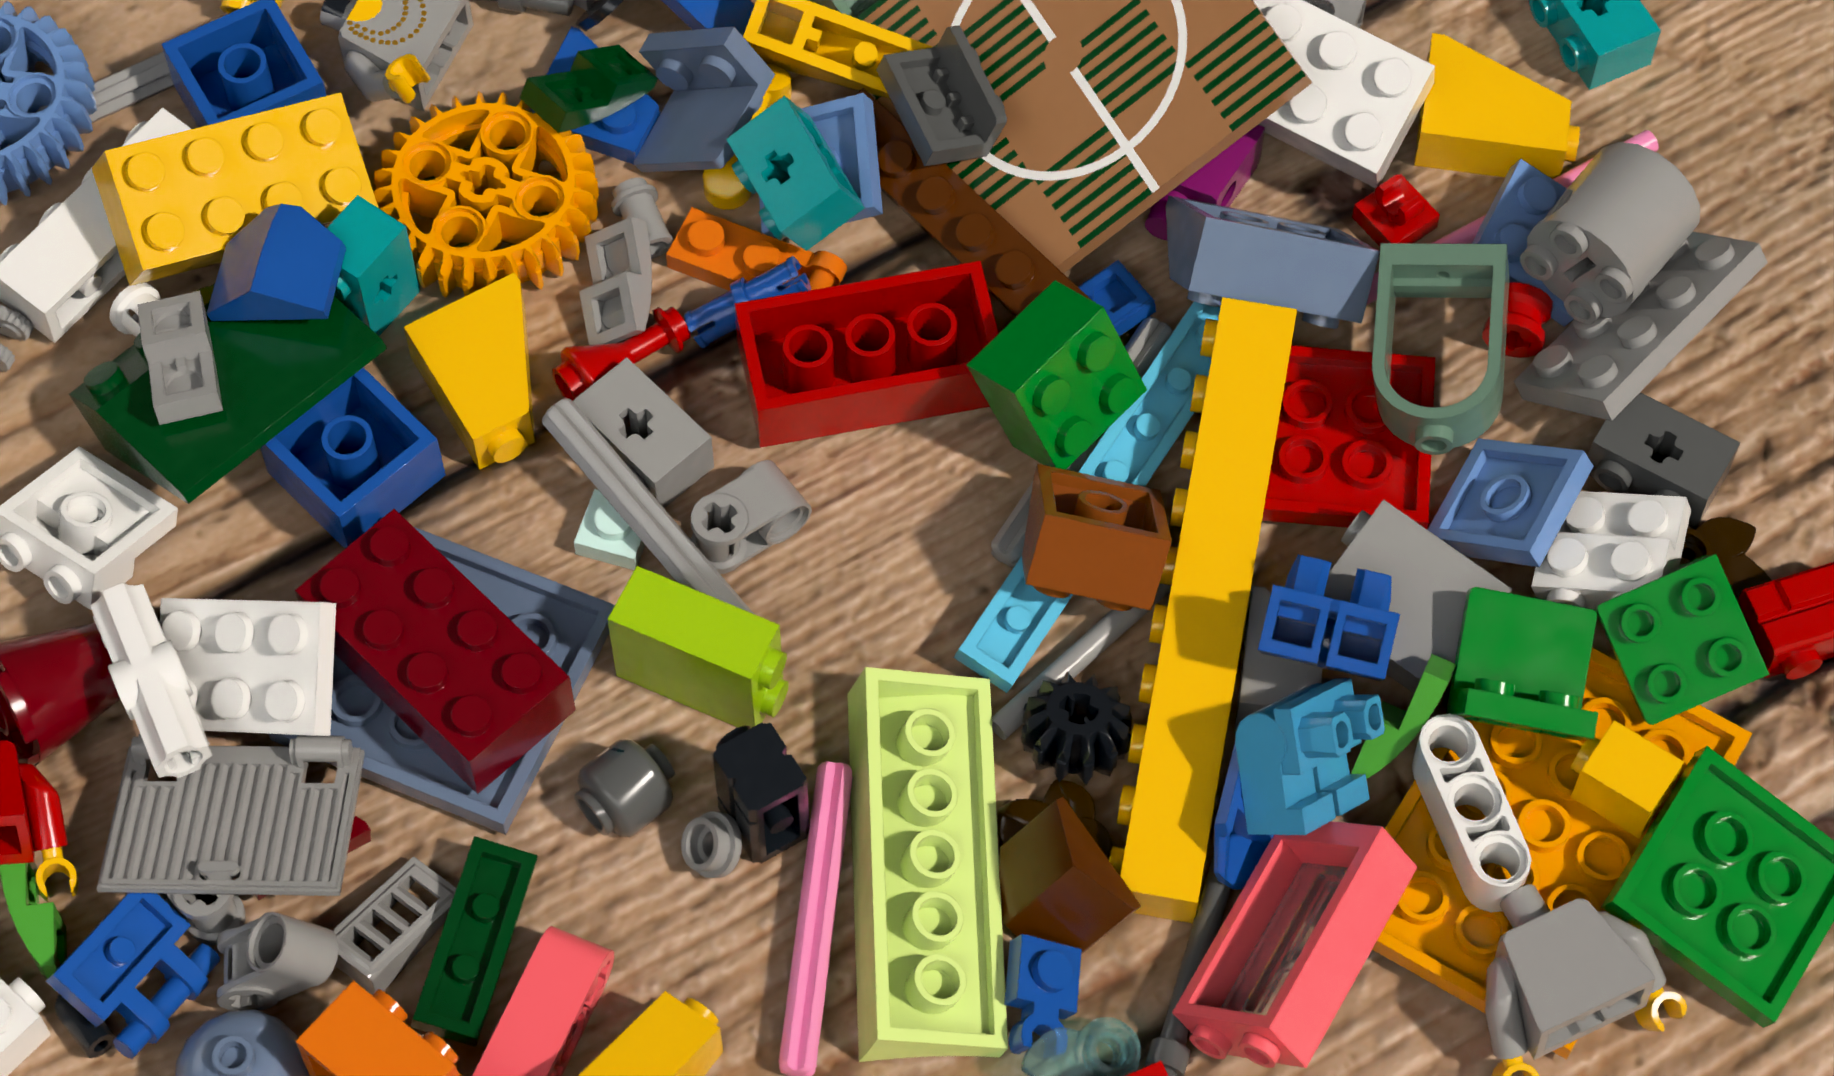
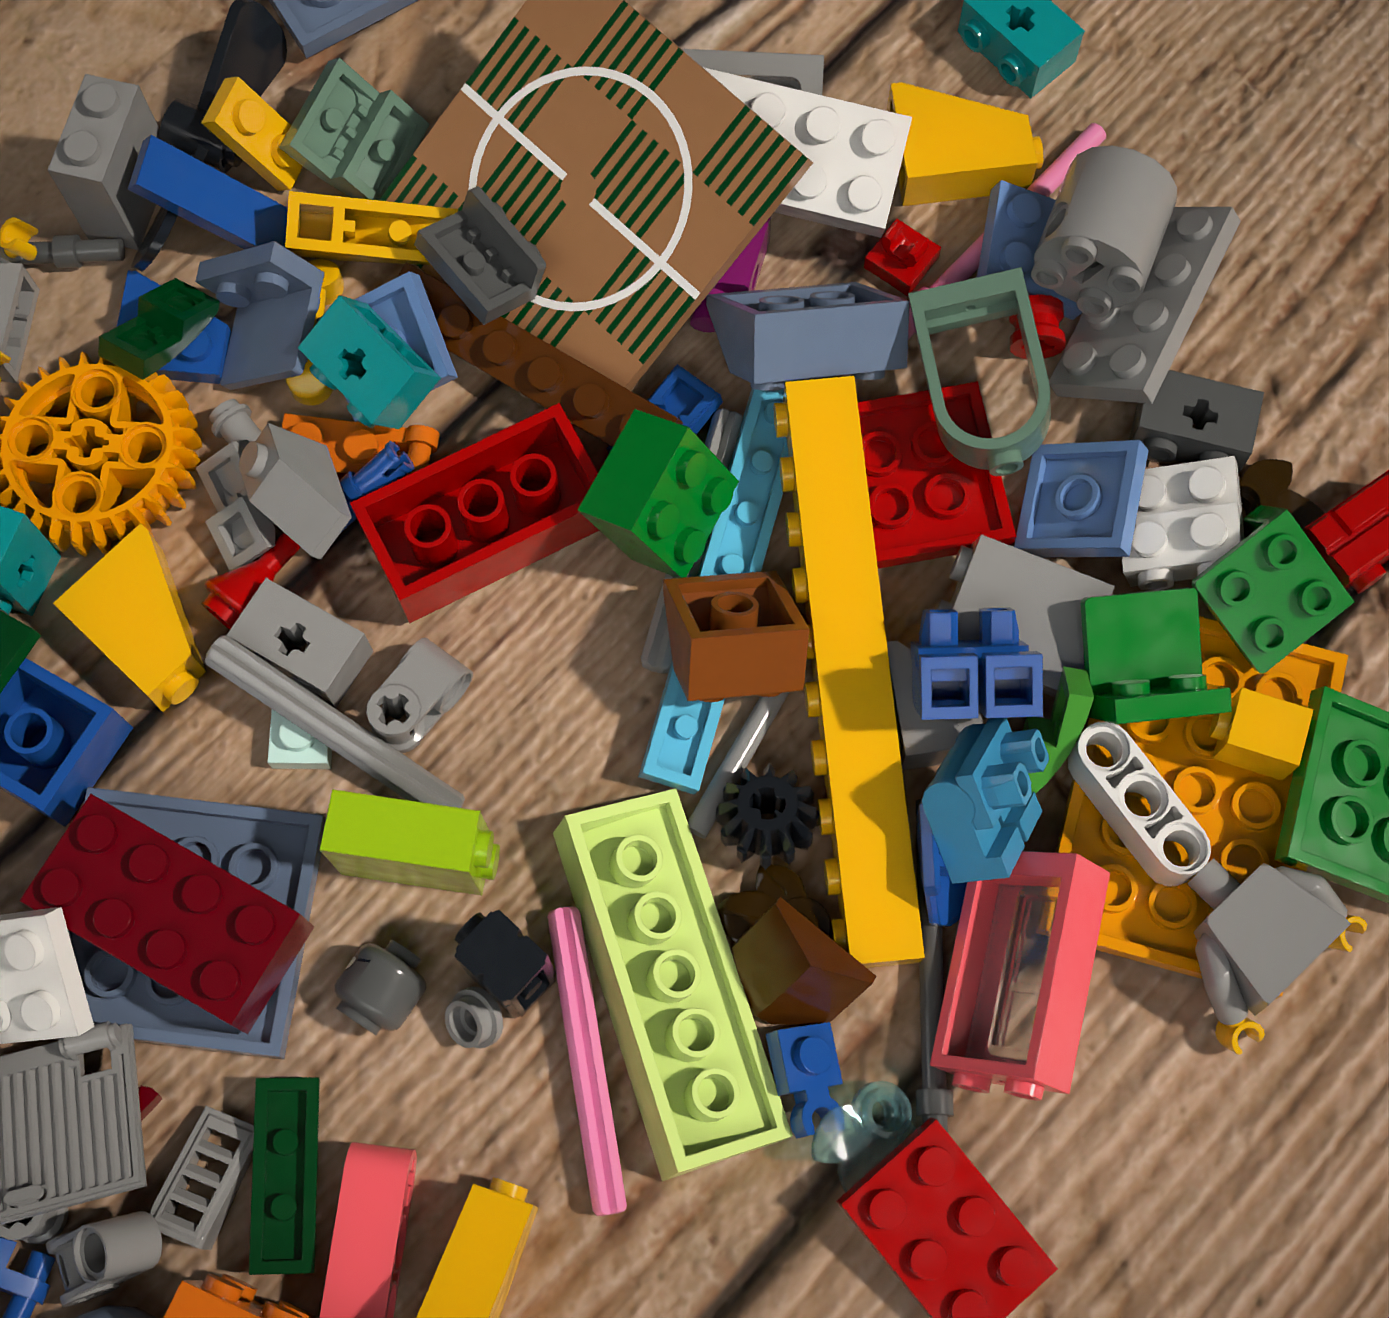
camera: 15 degrees left, 10 degrees up
none -> light grey slope [239,423,352,559]

